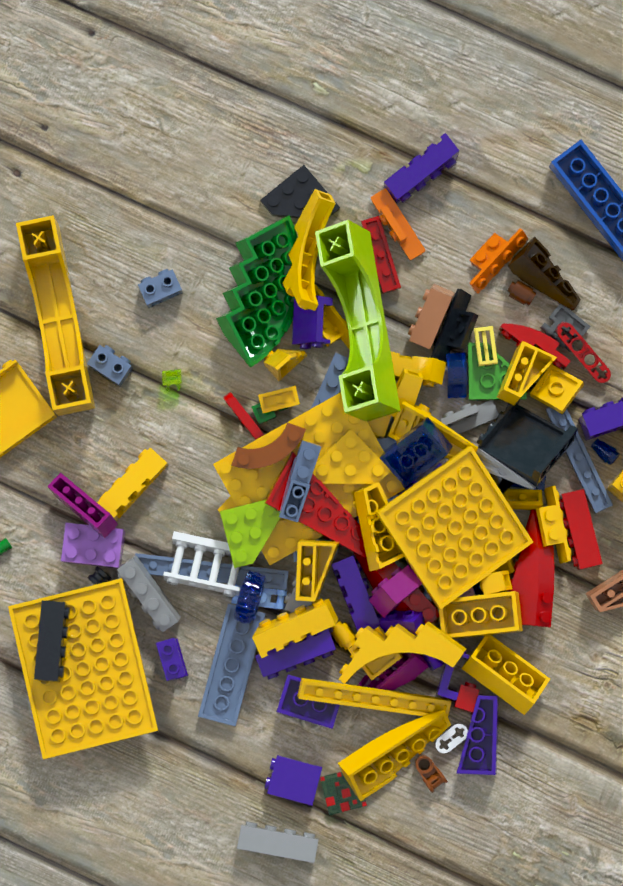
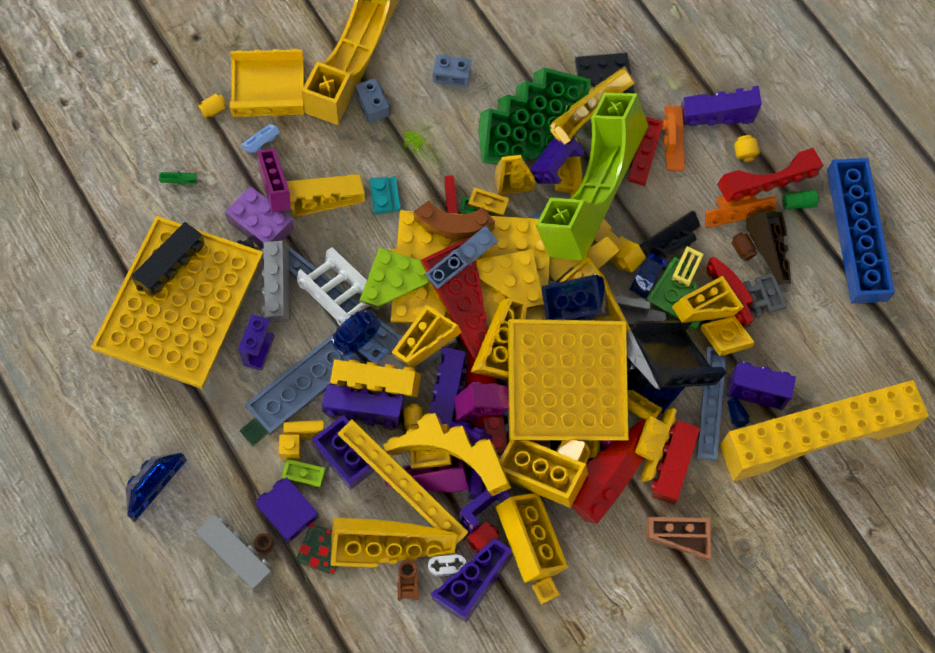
camera: 25 degrees right, 15 degrees down
nougat wedge [408,284,455,349] -> none
red beam [556,322,611,383] -> none
none -> clear blue wedge [126,453,187,523]
none -> clear green tile [240,418,268,446]
none -> light blue plate [241,124,280,153]
none -> reddish brown plate [254,533,274,554]
none -> yellow brick [279,435,301,461]
none -> lime plate [281,459,326,489]
none -> yellow brick [283,420,324,440]
none -> teal plate [369,176,401,215]
none -> yellow plate [532,577,560,605]
none -> red arch [717,148,824,202]
none -> yellow head [734,135,760,163]
none -> green piece [782,190,819,210]

